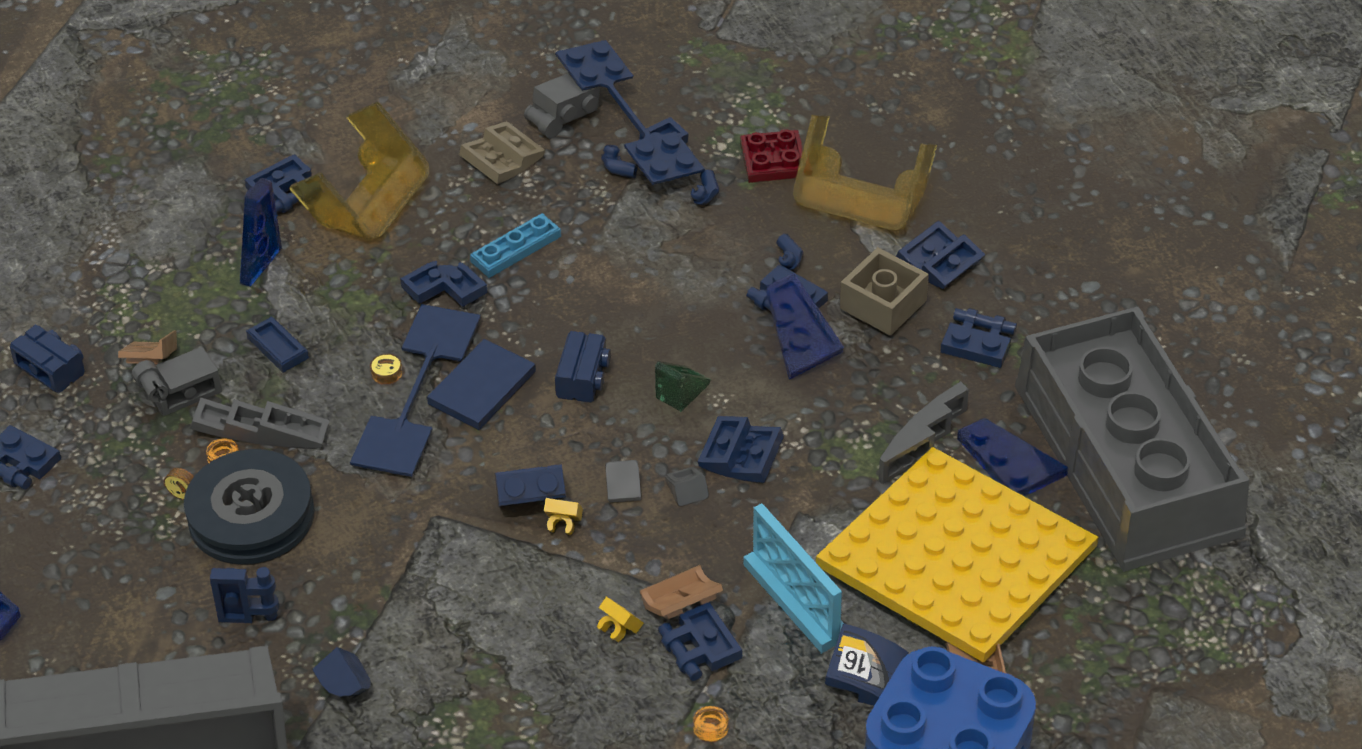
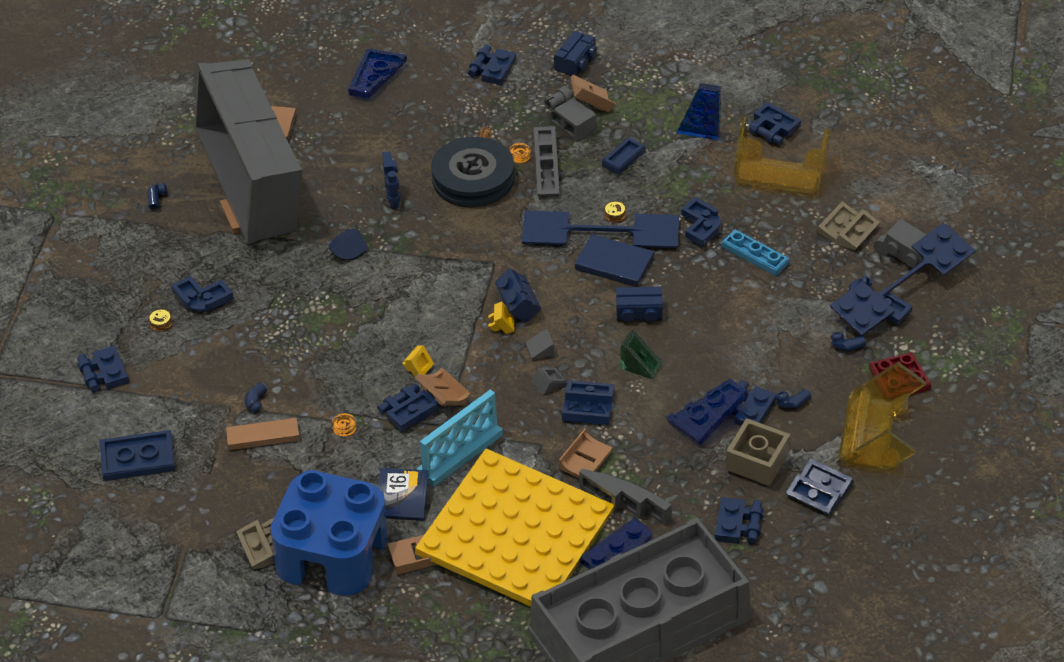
camera: 80 degrees right, 0 degrees up
none -> medium nougat piece [559,428,613,478]

